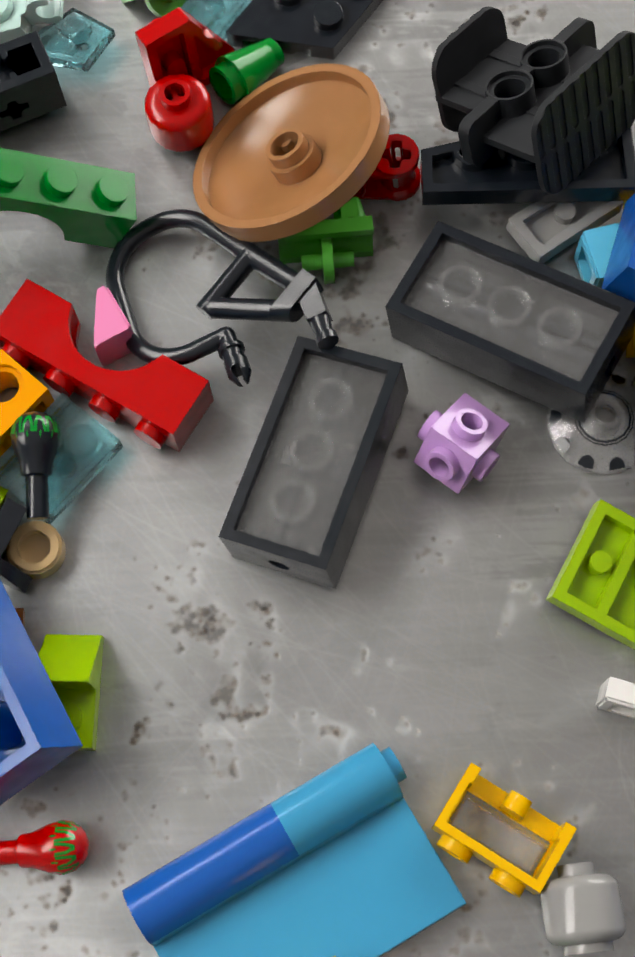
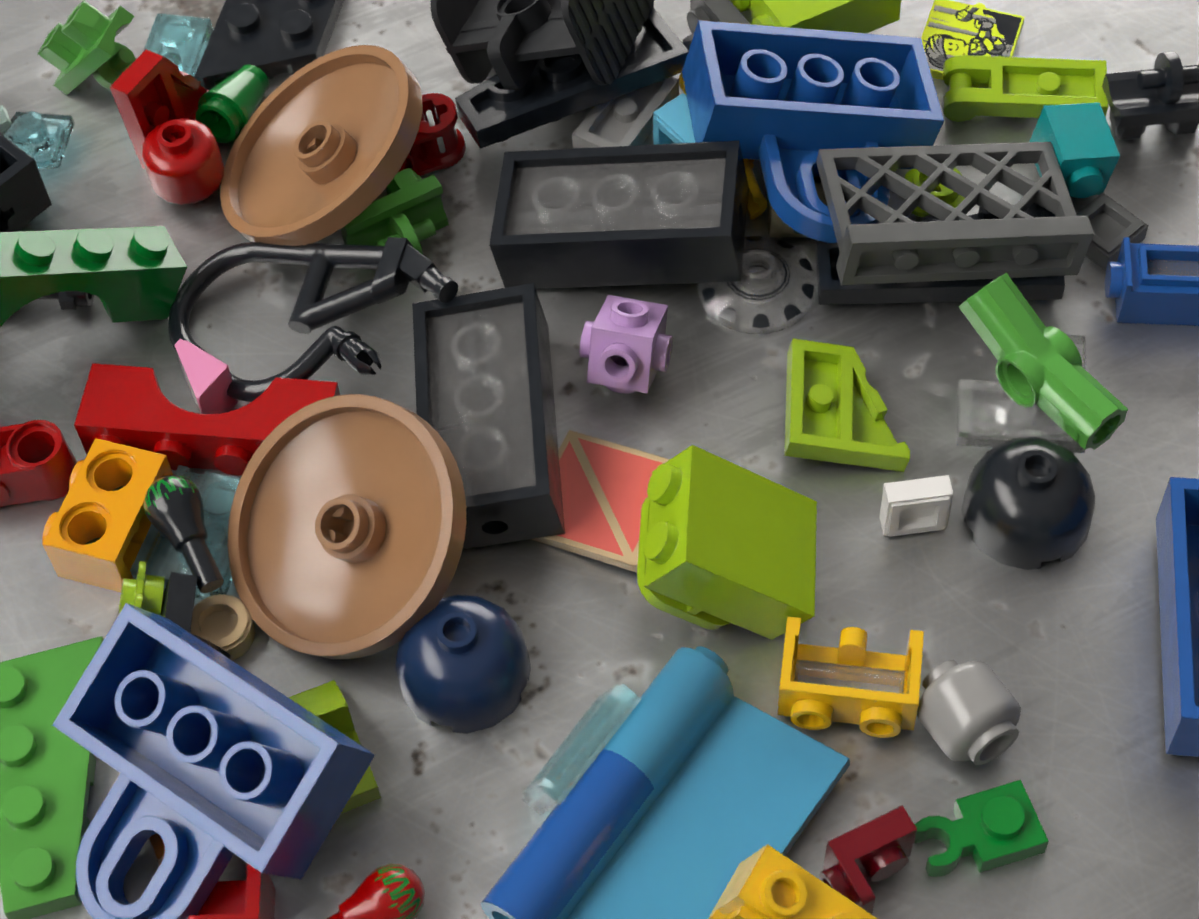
camera: 25 degrees left, 15 degrees down
none -> medium nougat dish [227,394,466,660]
none -> dark blue cylinder [395,595,531,734]
none -> clear light blue tile [522,684,641,815]
none -> coral flag [531,430,670,573]
none -> lime brick [637,445,817,640]

